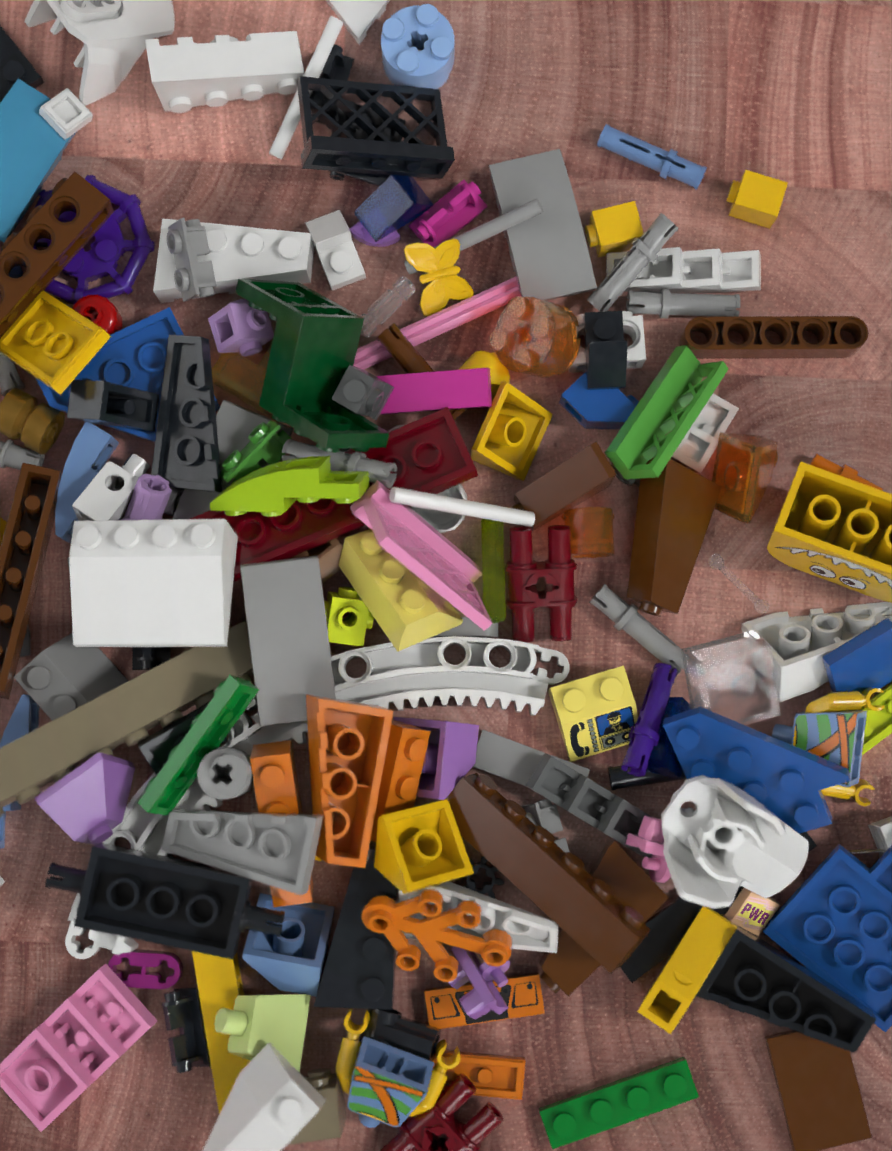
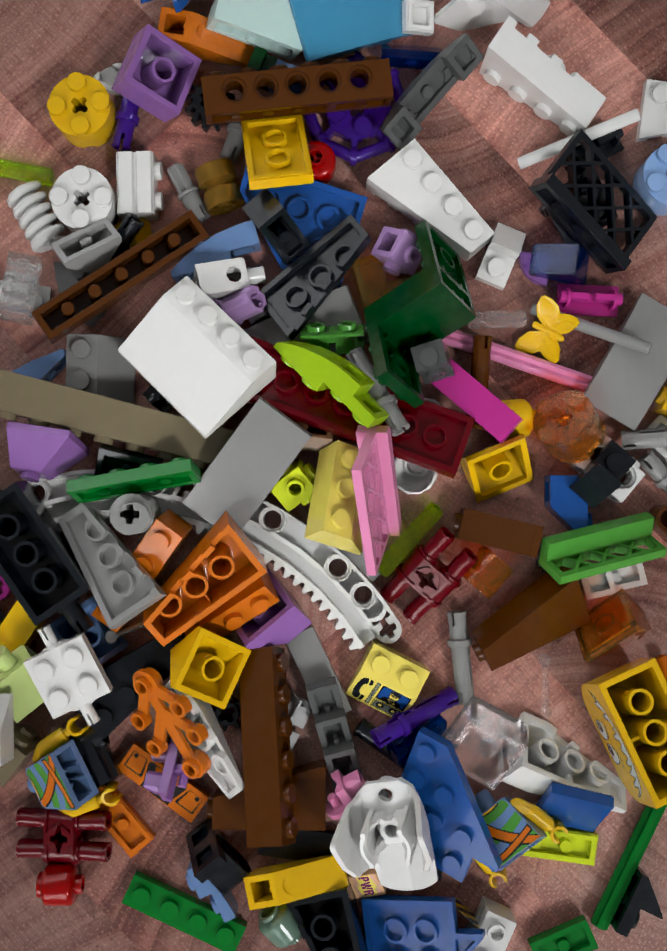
camera: 40 degrees right, 5 degrees up
light grey hinge [167,218,217,302] -> none
white bar [389,487,535,527] -> none
none -> white plate [23,624,113,726]
none -> light grey hinge [105,621,145,644]
none -> medium blue slope [185,861,239,923]
none -> black tile [186,819,252,894]
none -> sand green head [259,904,302,948]
none -> dark grey slope [381,33,484,151]
none -> clear blue slope [381,44,443,70]

